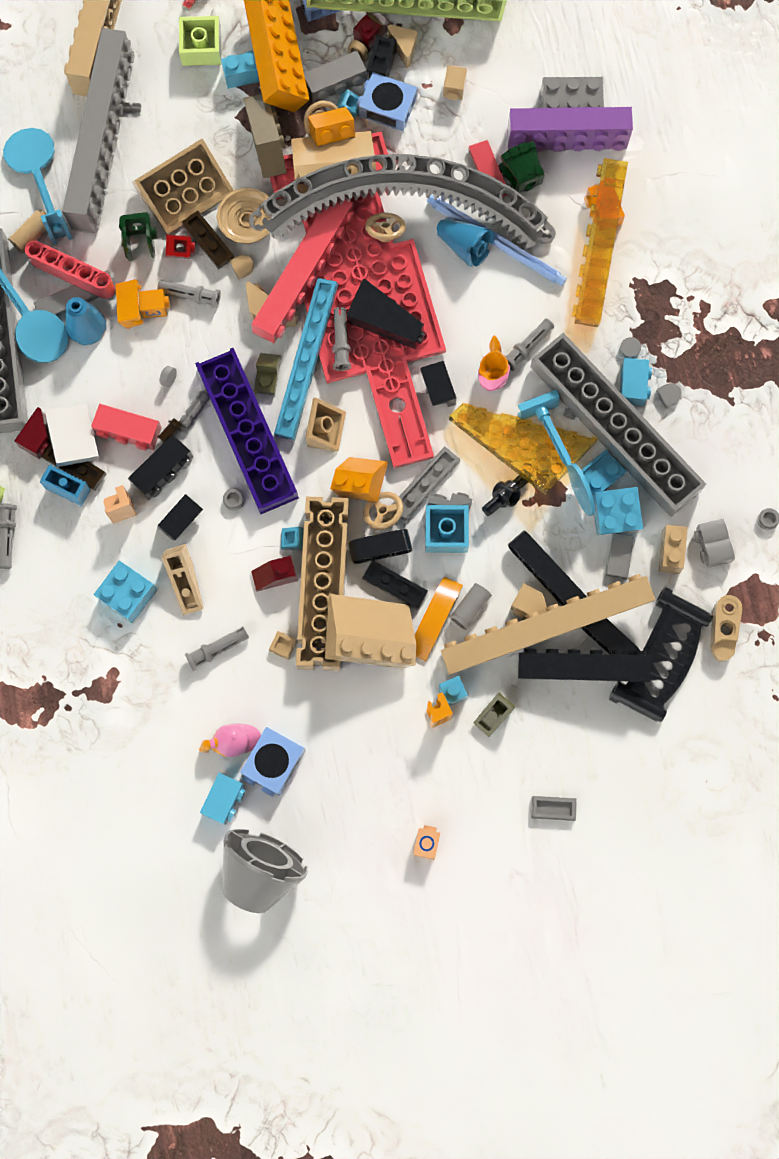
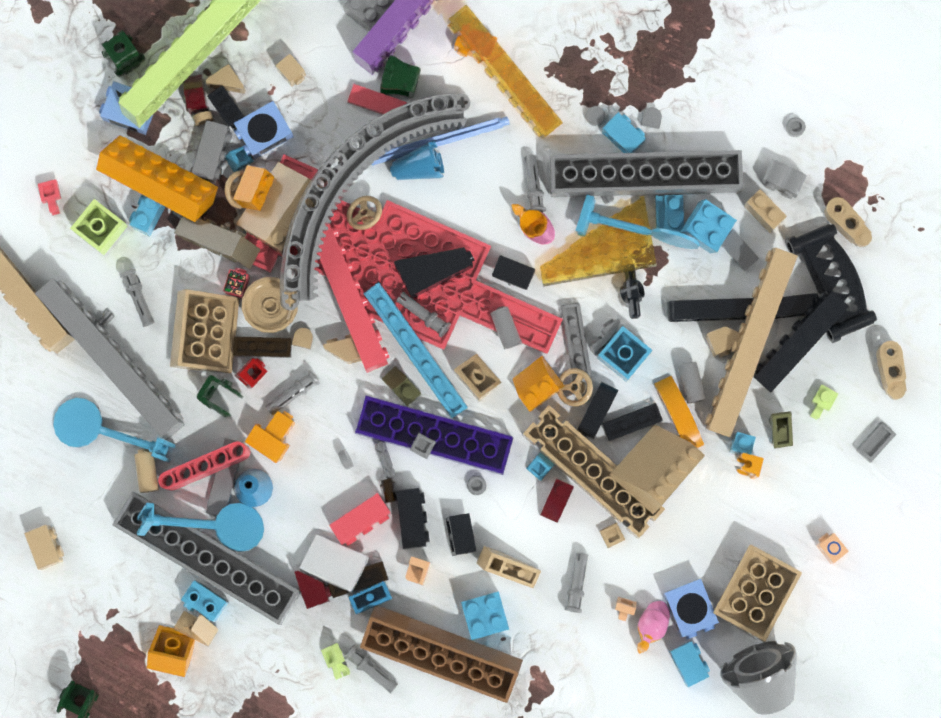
camera: 50 degrees left, 5 degrees up
none -> light grey pin [119,269,155,327]
none -> brick [223,268,250,298]
none -> medium nougat brick [360,605,523,703]
none -> light grey tile [410,433,436,459]
none -> light grey pin [490,307,522,350]
none -> light nougat tile [615,596,637,621]
none -> tan slope [713,544,802,642]
none -> yellowish green plate [810,384,838,420]
none -> tan piece [876,341,907,400]

